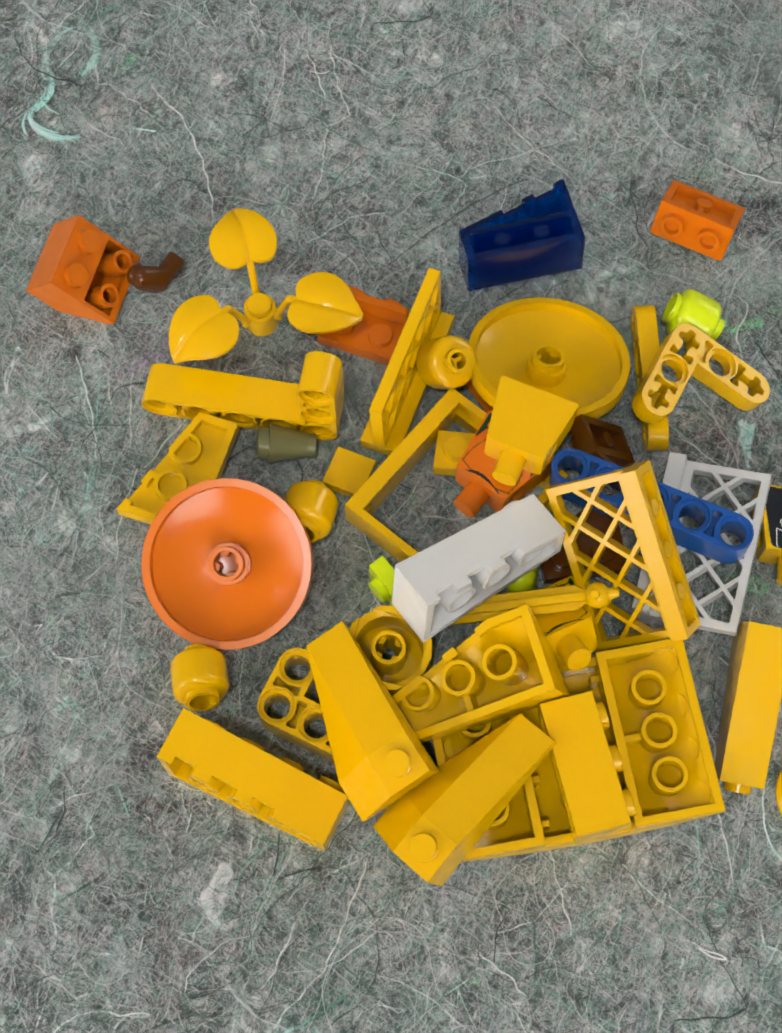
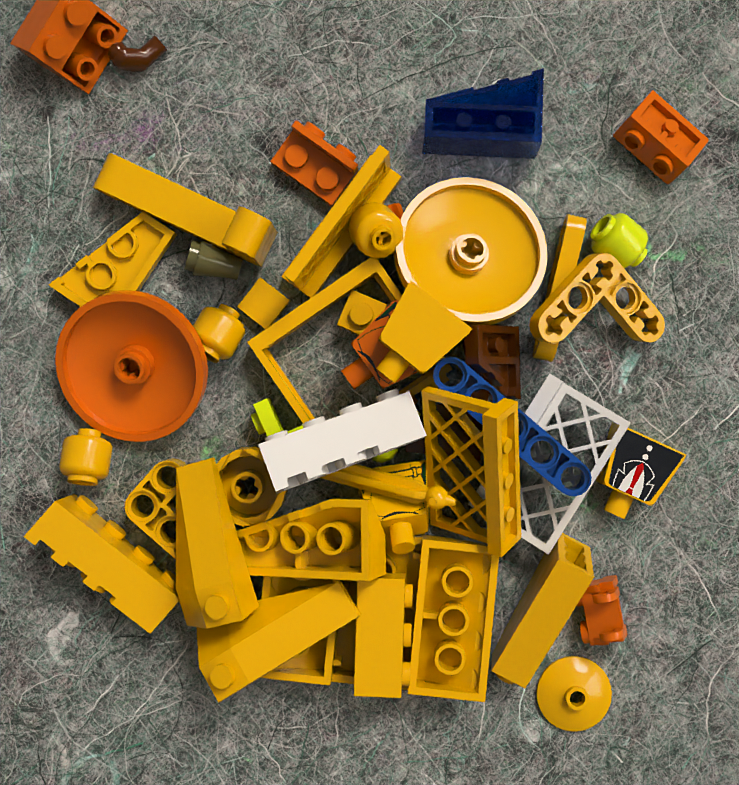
camera: 15 degrees right, 20 degrees up
yellow plant [168,208,363,364] -> none

